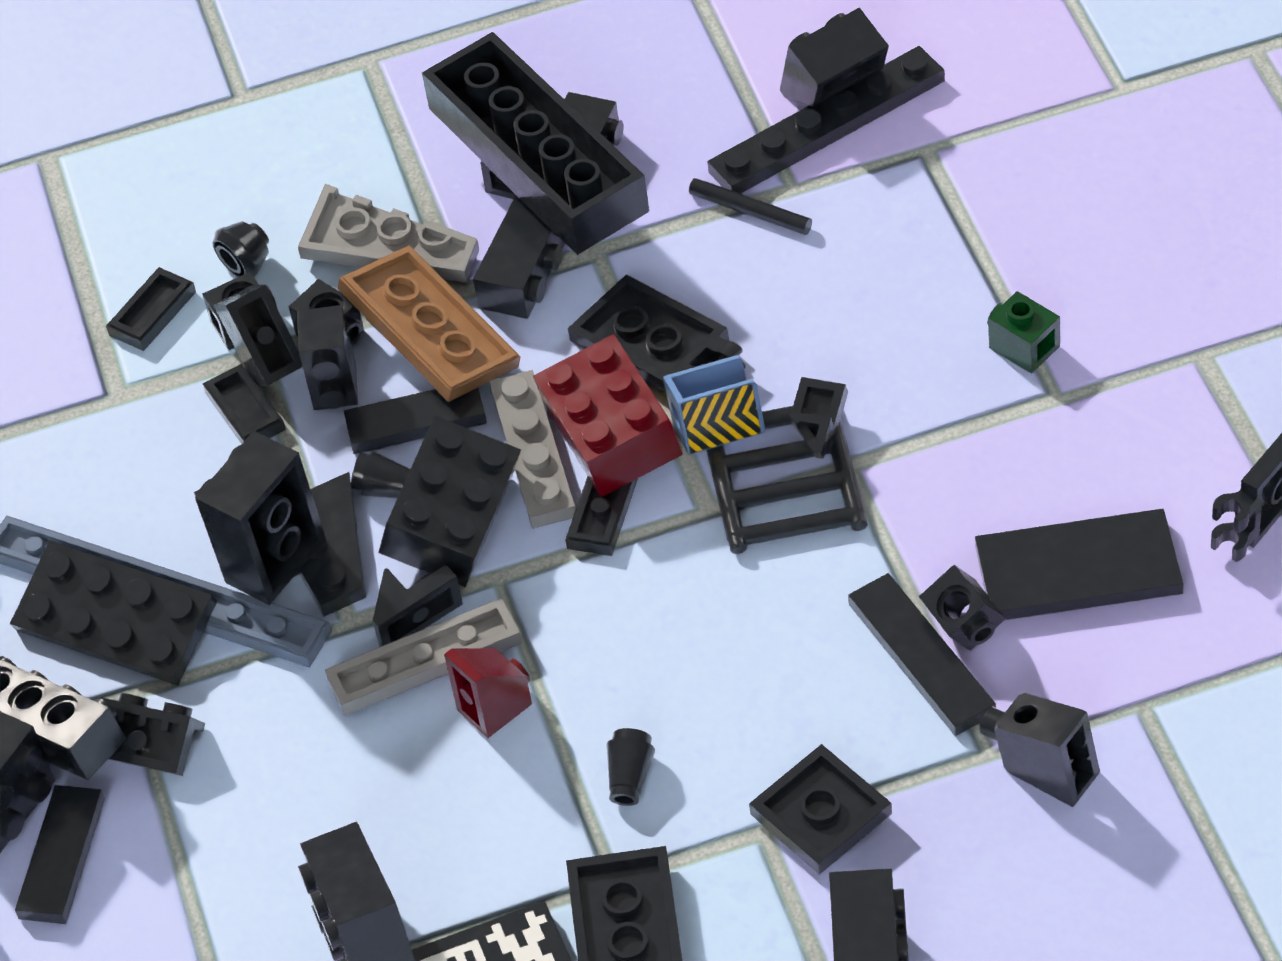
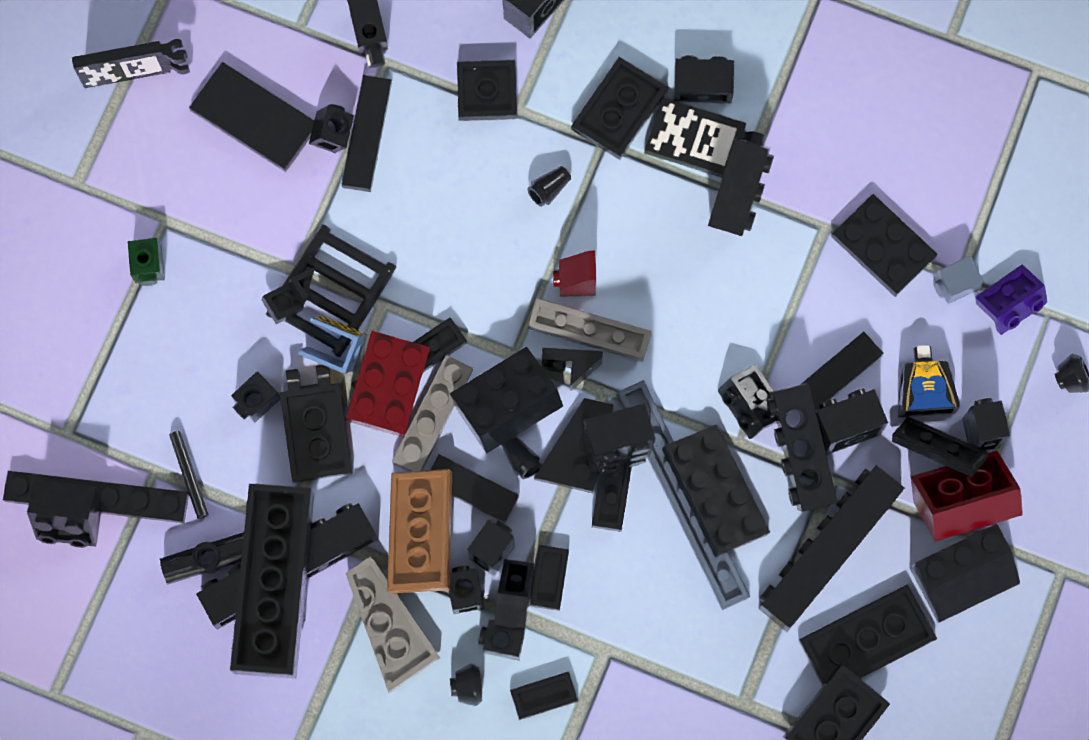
camera: 145 degrees left, 25 degrees up
none -> black piece [159,532,244,585]
none -> black brick [231,371,280,423]

